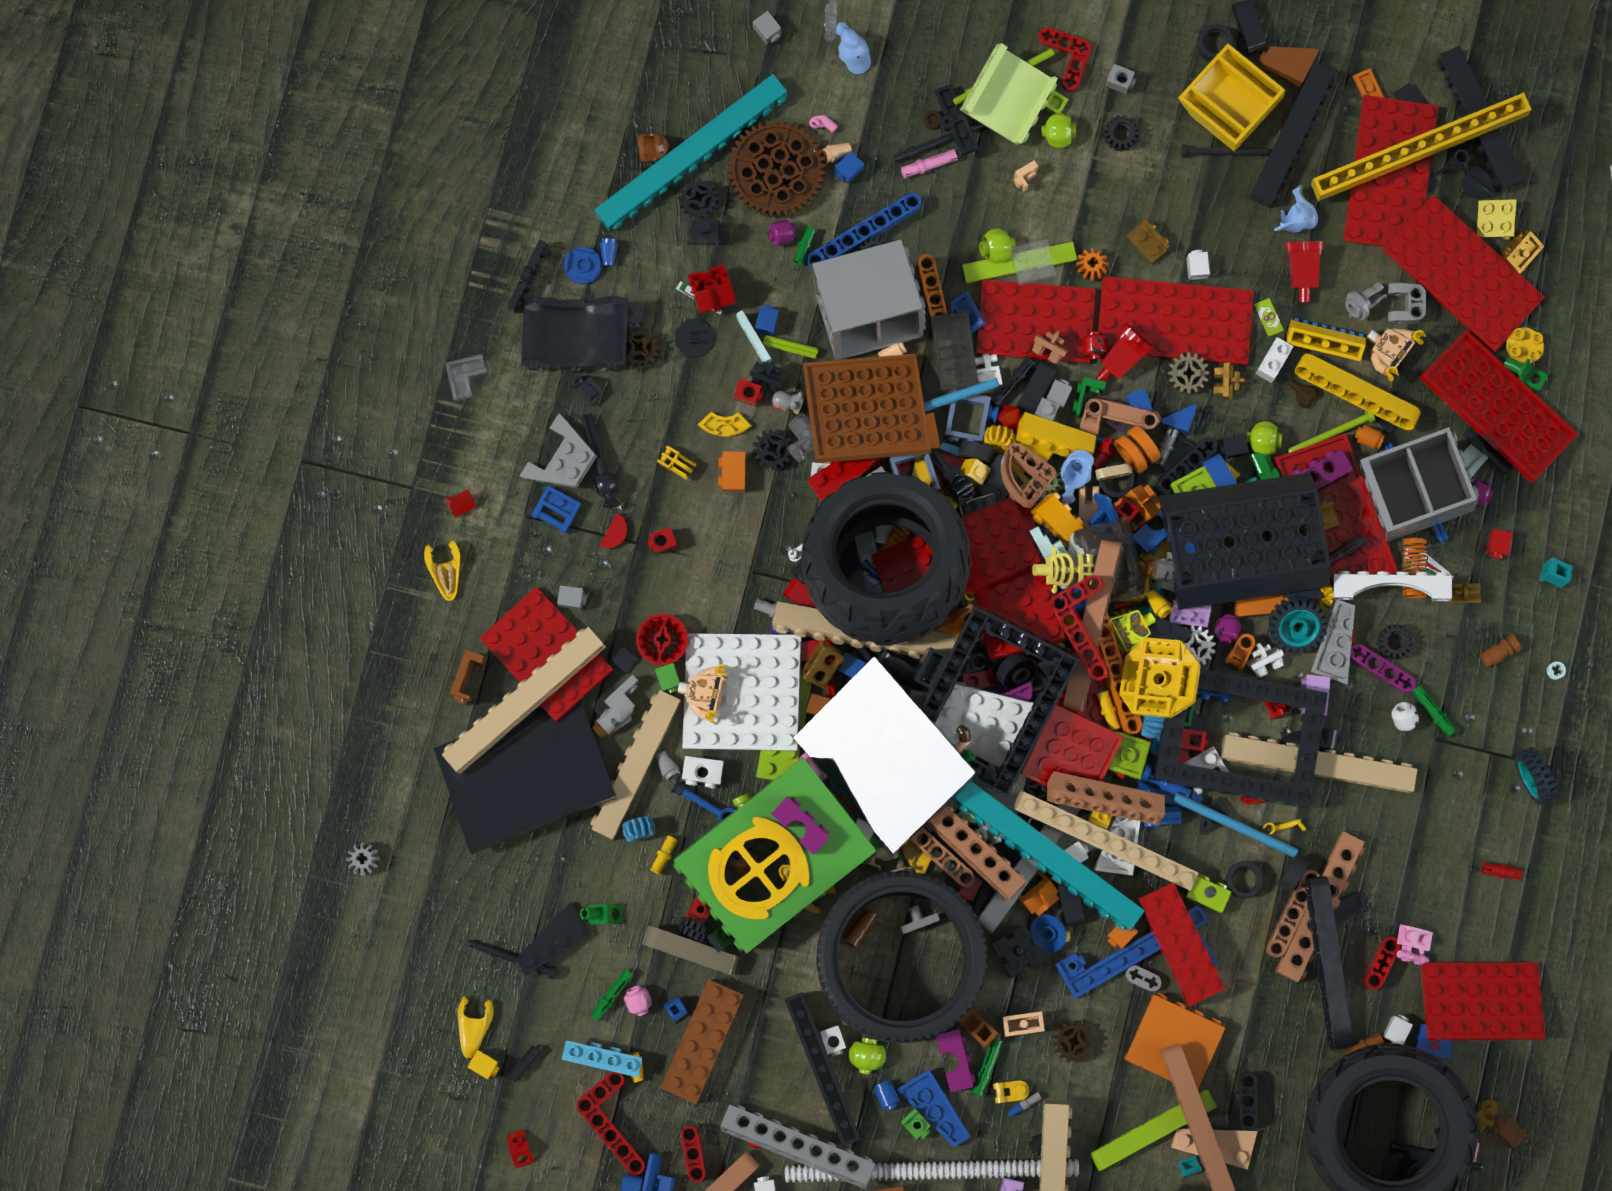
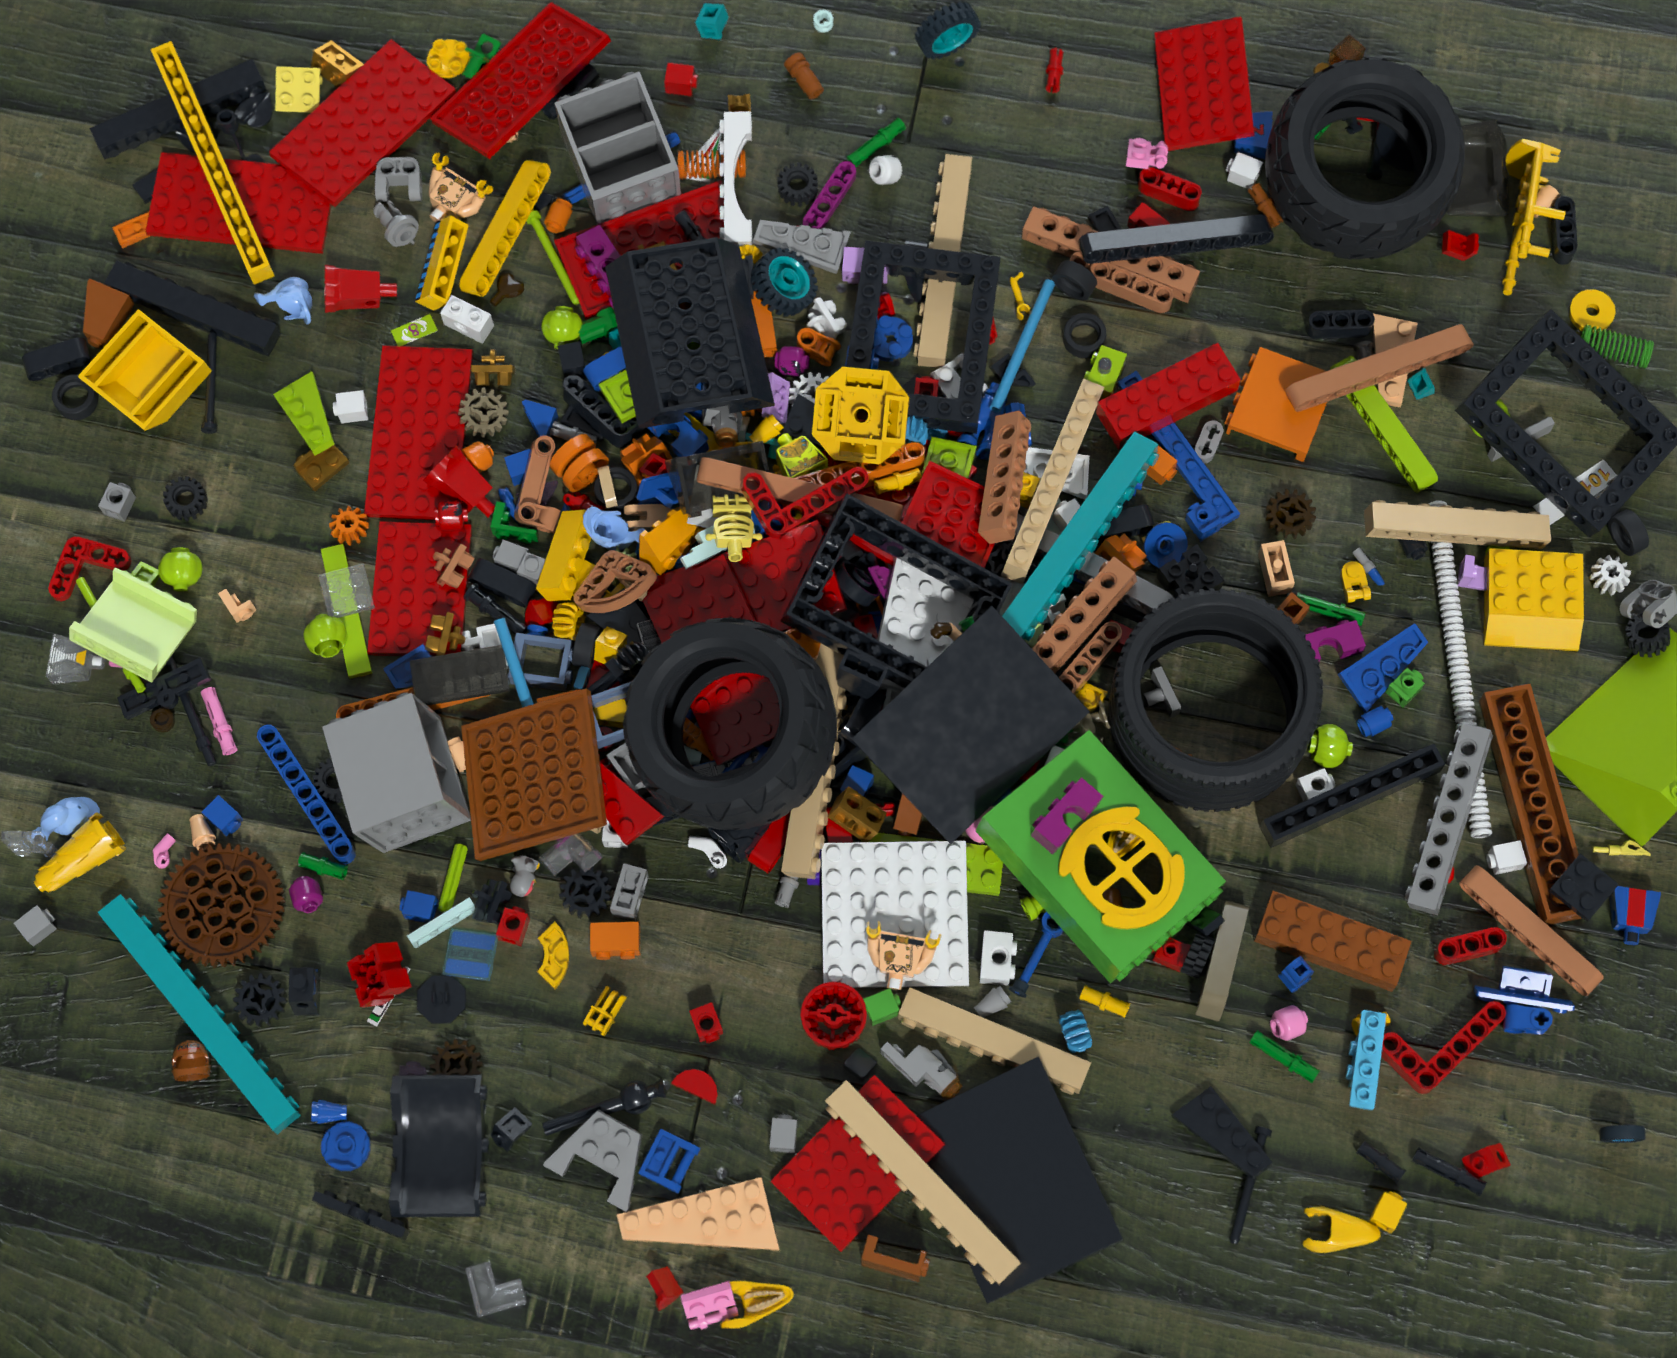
camera: 90 degrees left, 10 degrees down
green bracket [580,904,622,924] -> none
none -> yellow cone [34,812,126,892]
none -> clear torso [46,634,105,684]
none -> lime wing [273,372,335,456]
none -> pearl gold hips [425,612,466,659]
none -> clear light blue piece [442,928,498,981]
none -> orange head [461,441,494,474]
none -> blue piece [498,487,521,525]
none -> light grey brick [610,863,649,922]
none -> light nougat wing [617,1177,780,1251]
none -> bright pink plate [680,1281,739,1330]
none -> blue plate [874,315,913,362]
none -> red leg [1127,202,1170,229]
none -> black pin [1412,1147,1487,1196]

